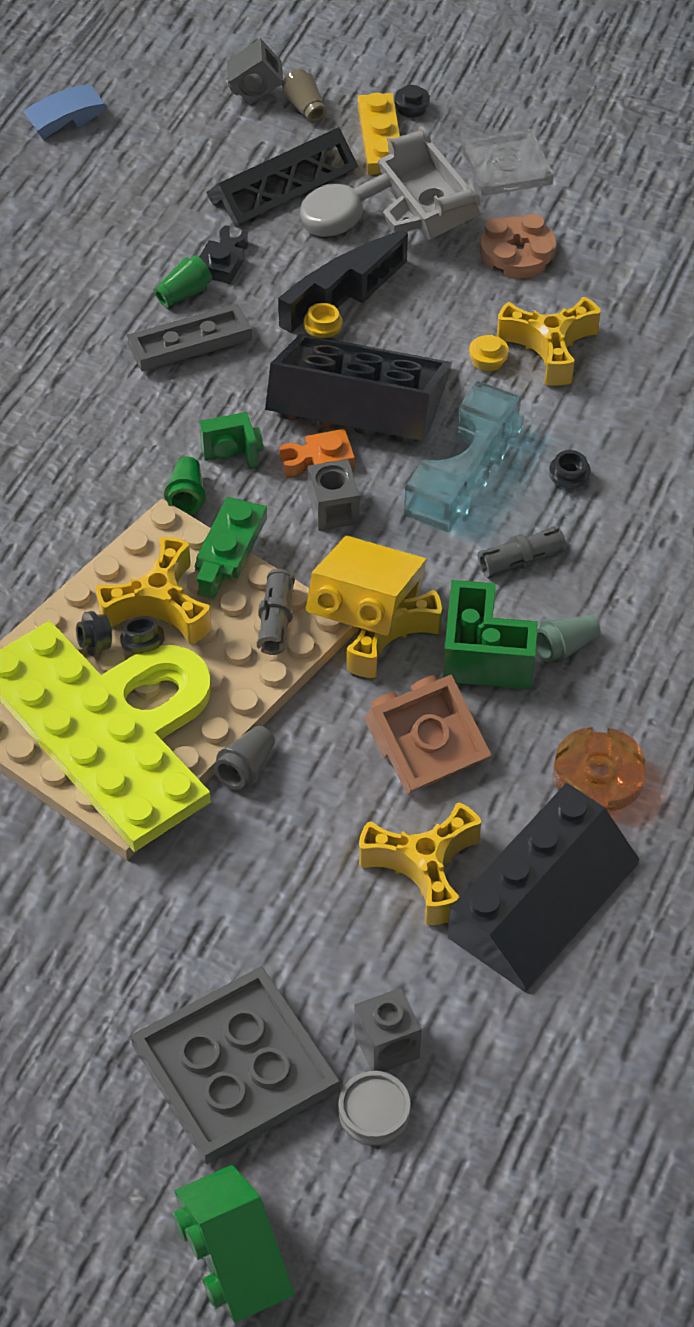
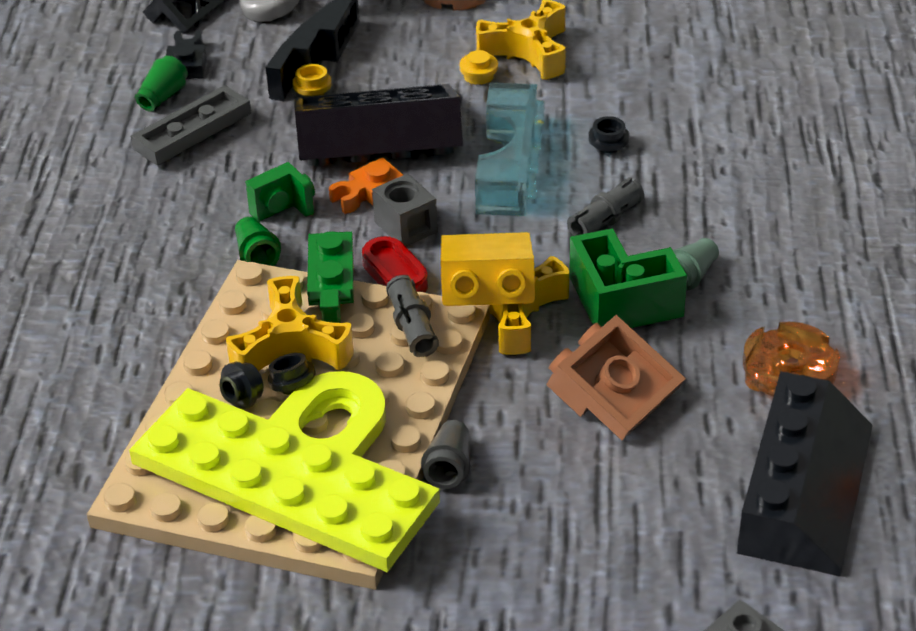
camera: 20 degrees left, 10 degrees down
yellow piece [359,803,481,925] -> none
none -> red tile [362,236,428,293]

